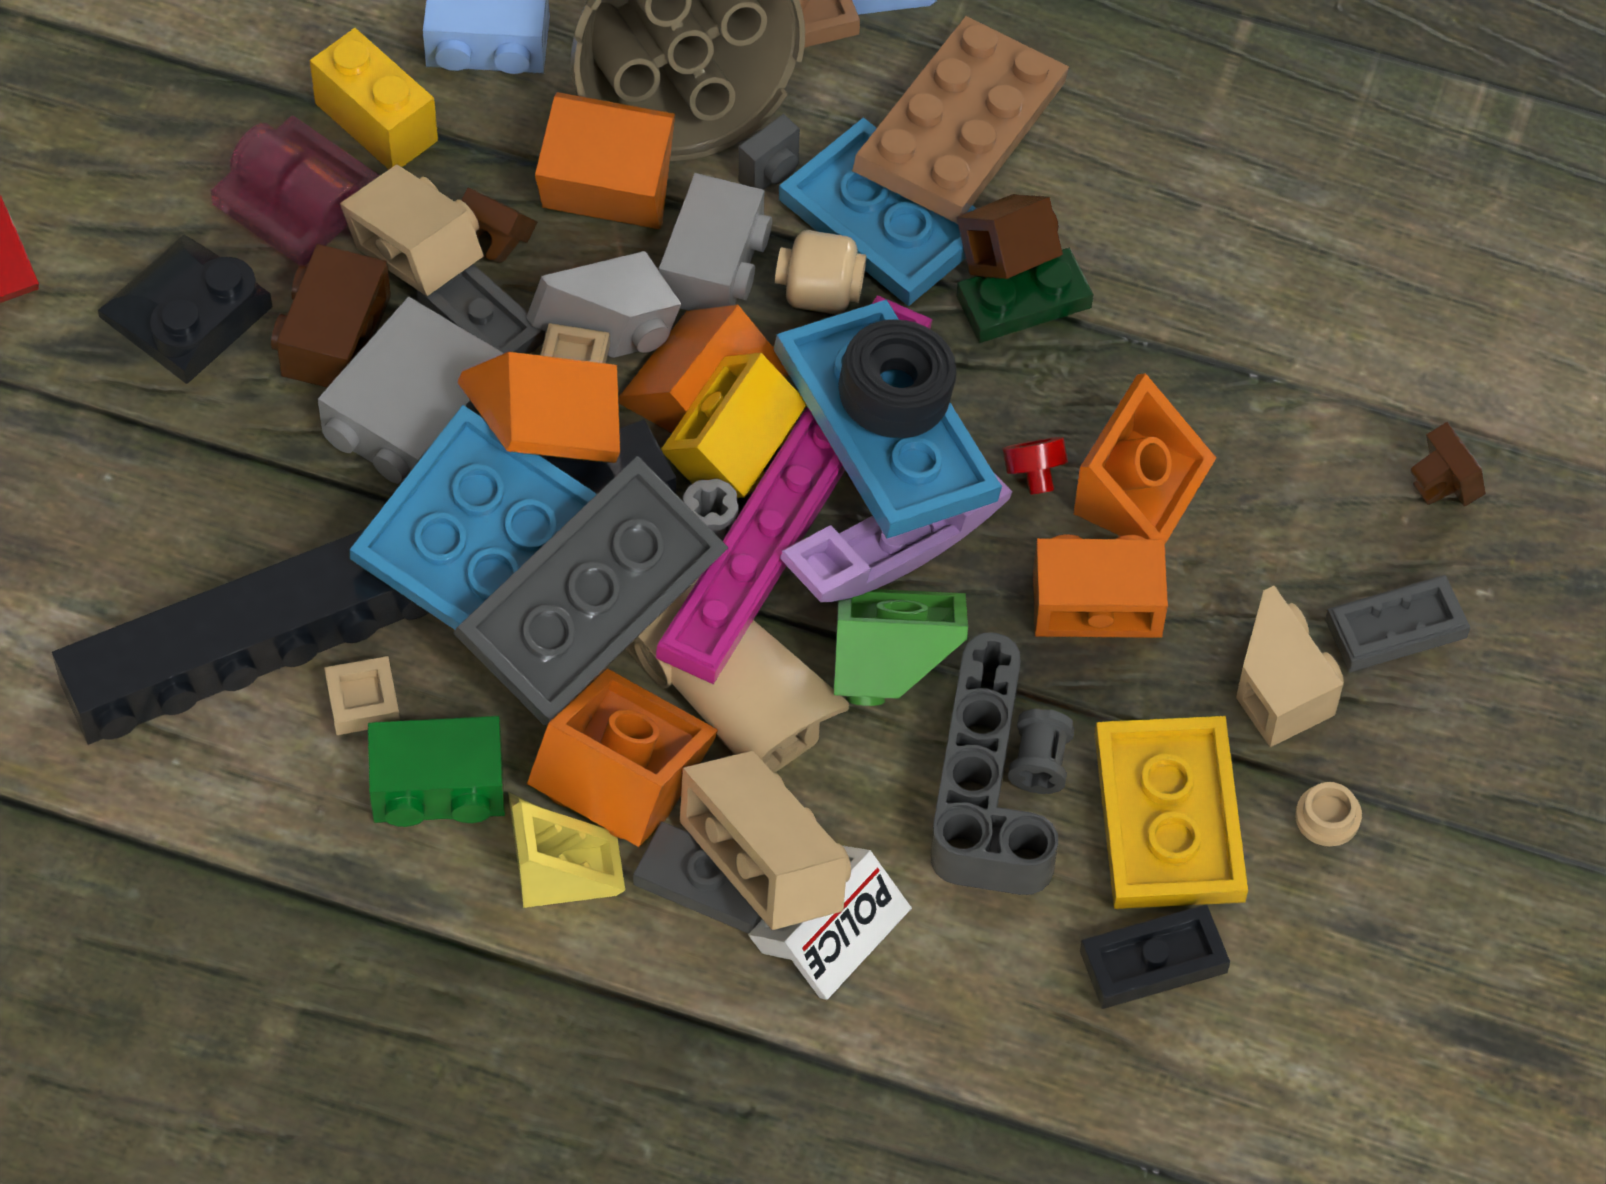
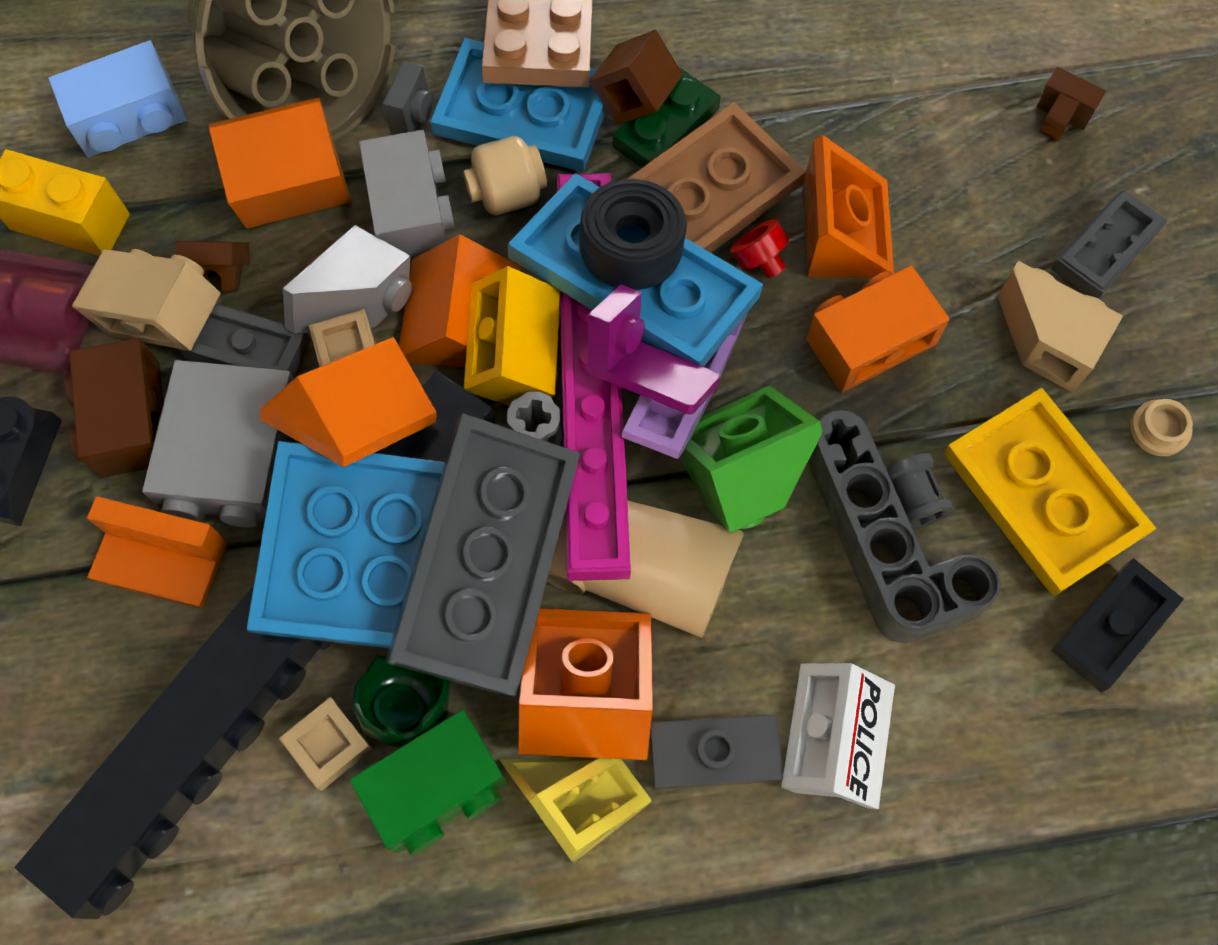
camera: 25 degrees left, 10 degrees up
tan brick [680,750,851,930] -> none
none -> orange panel [87,496,228,609]
none -> dark green hair [352,655,450,747]
none -> magenta bracket [587,285,720,415]
none -> medium nougat plate [627,102,806,253]

